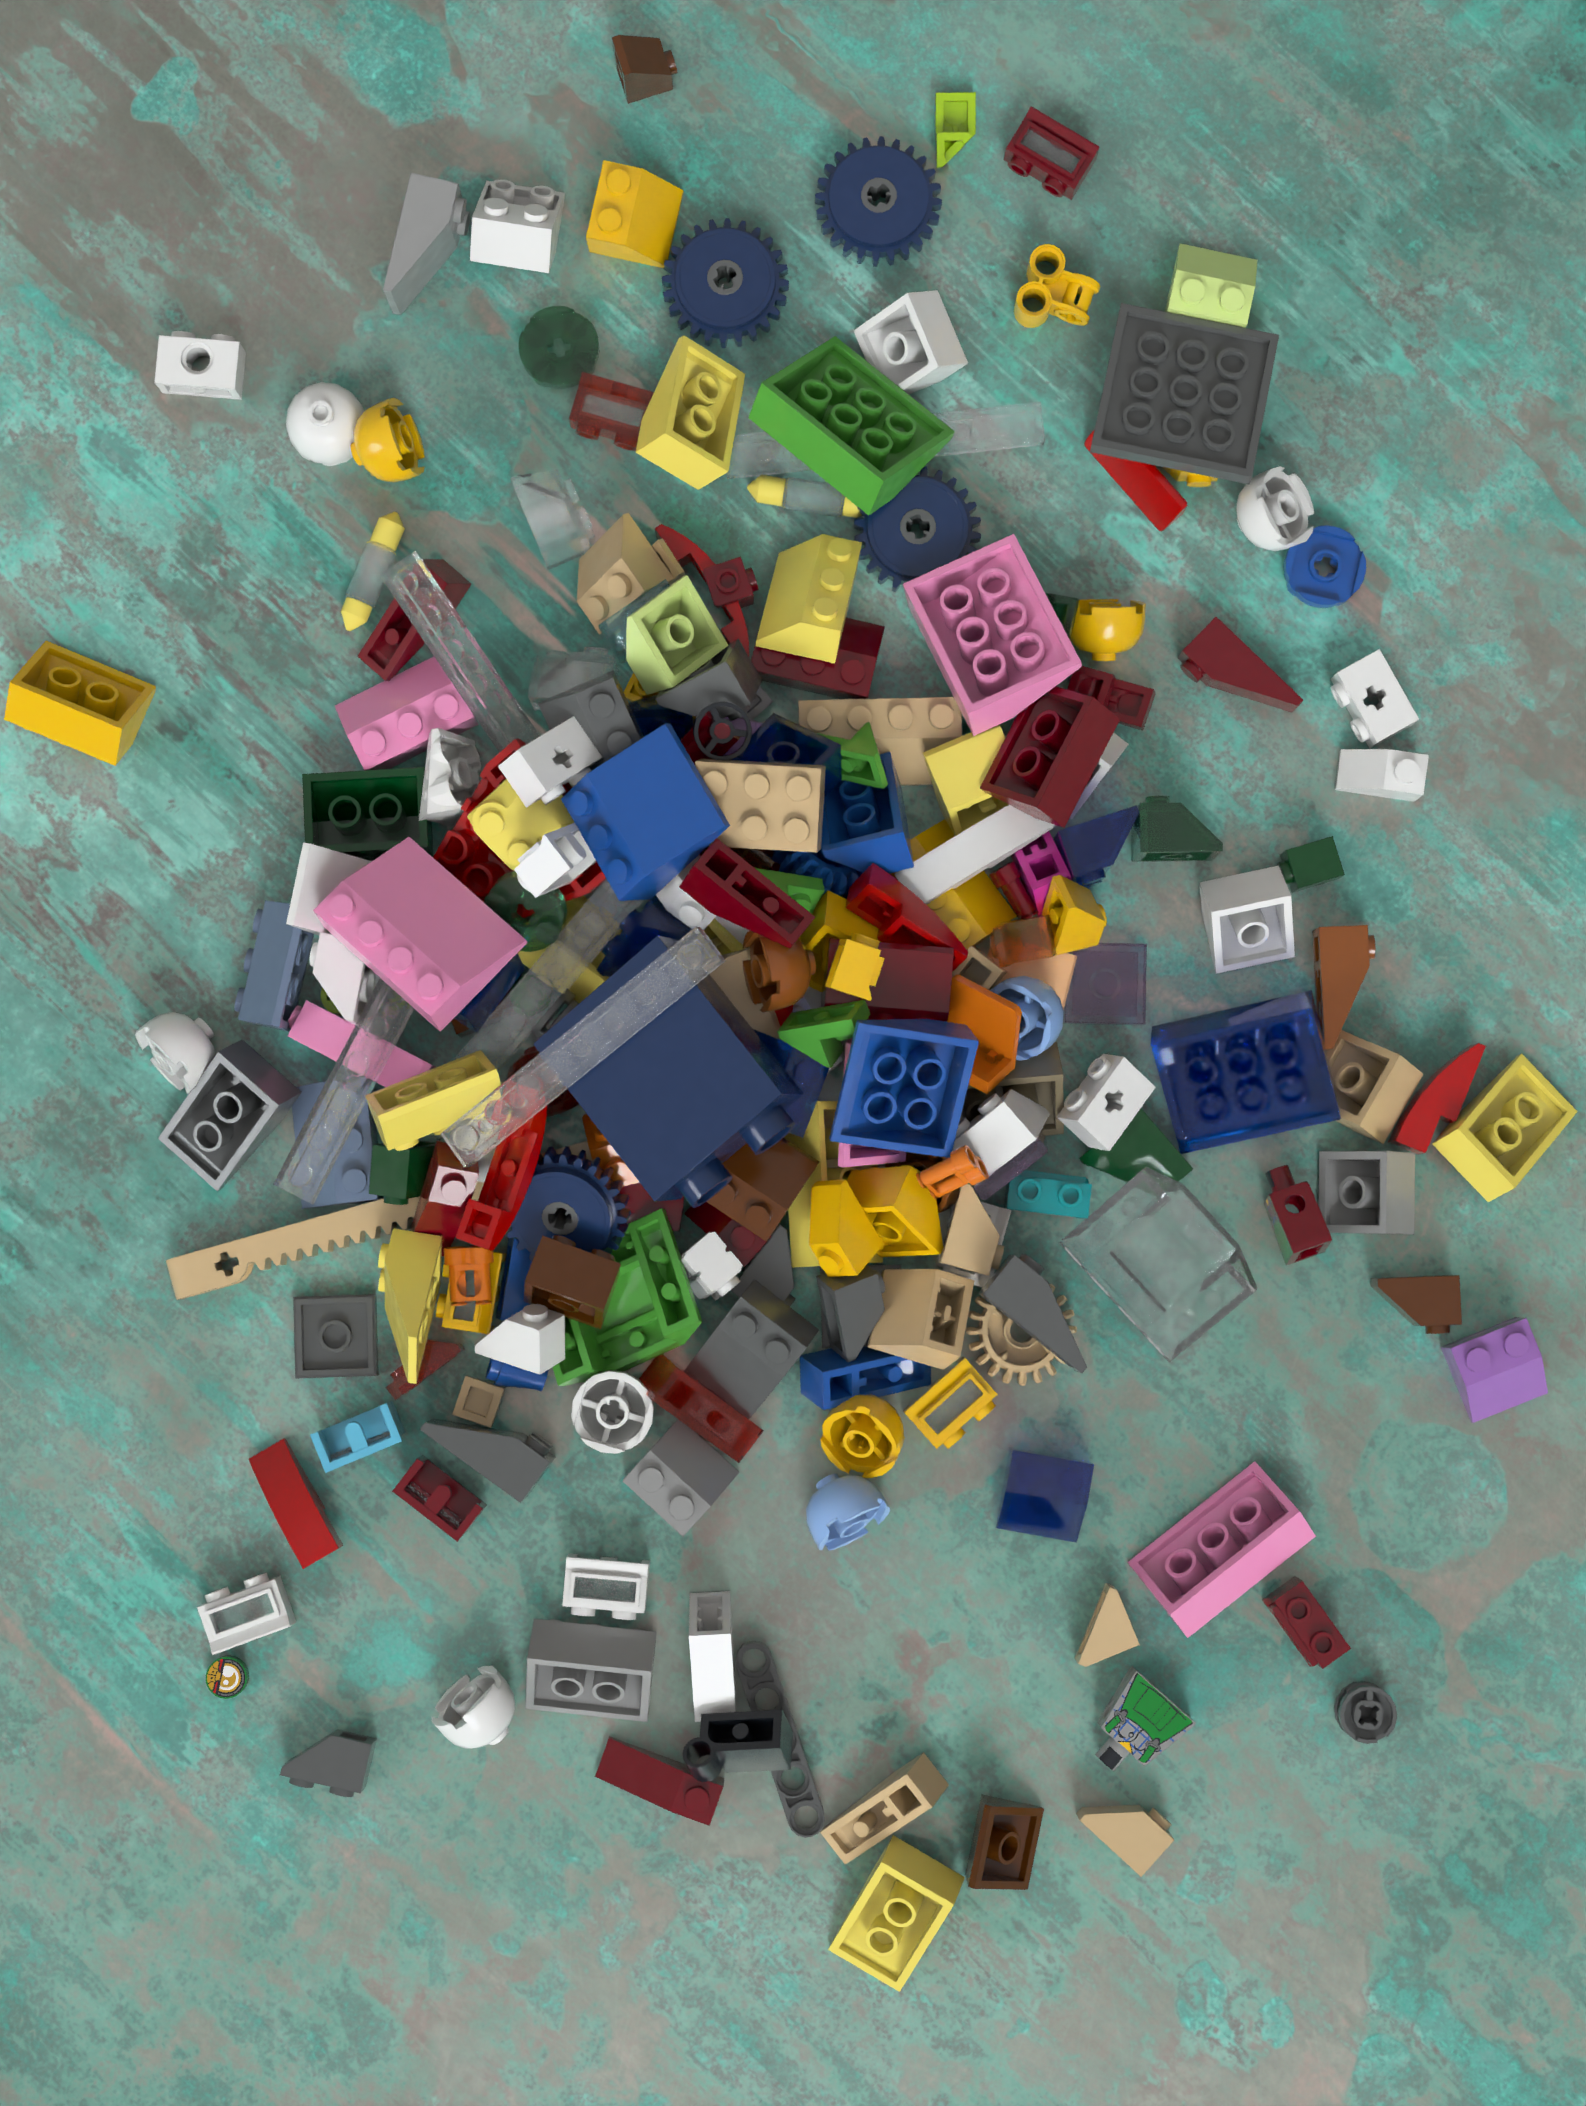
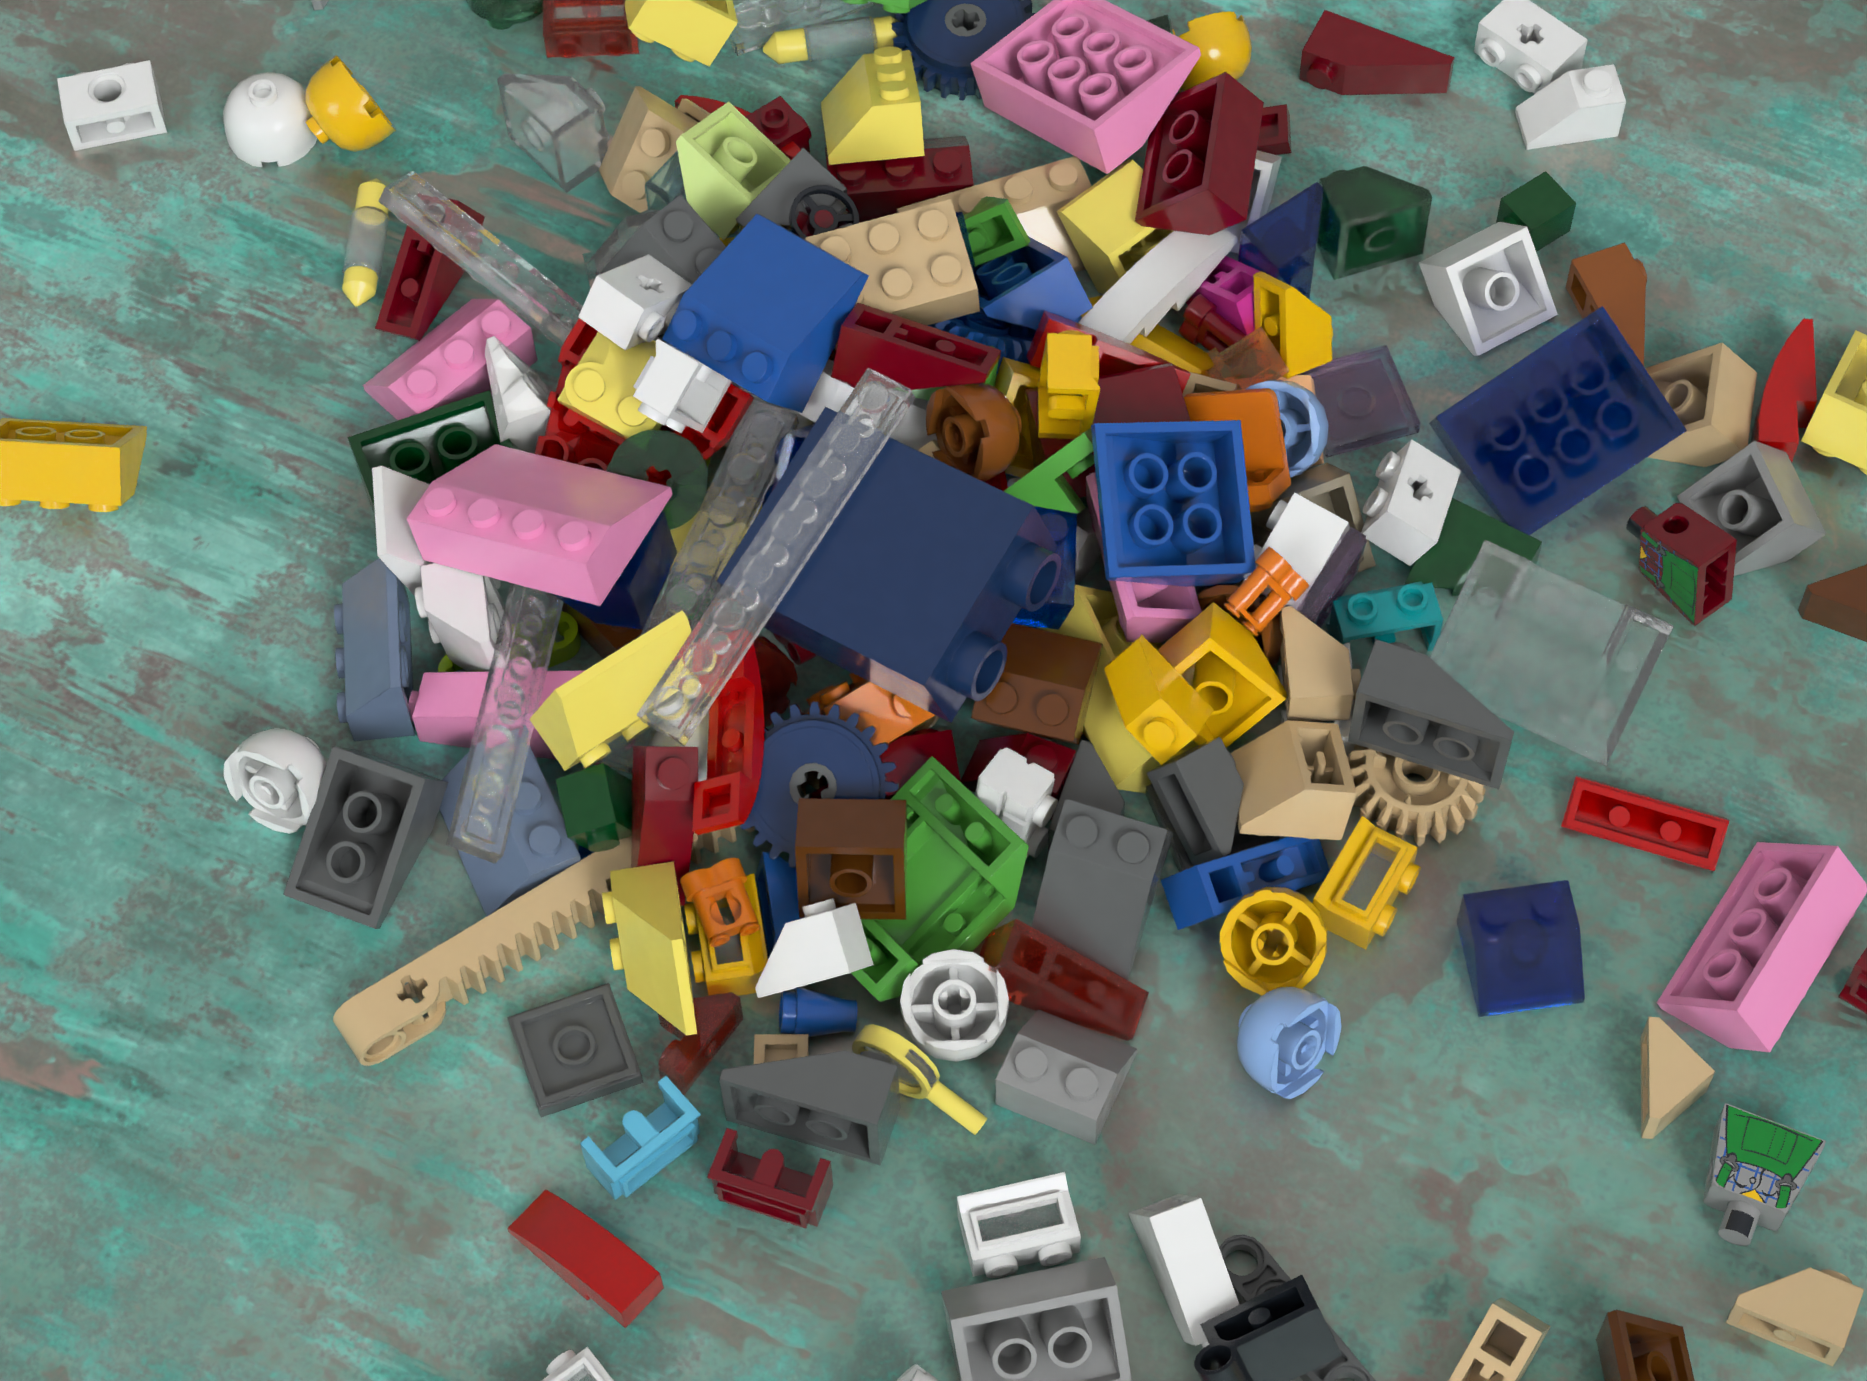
camera: 15 degrees left, 25 degrees down
none -> light yellow piece [852,1024,987,1135]
none -> red slope [1561,775,1729,871]

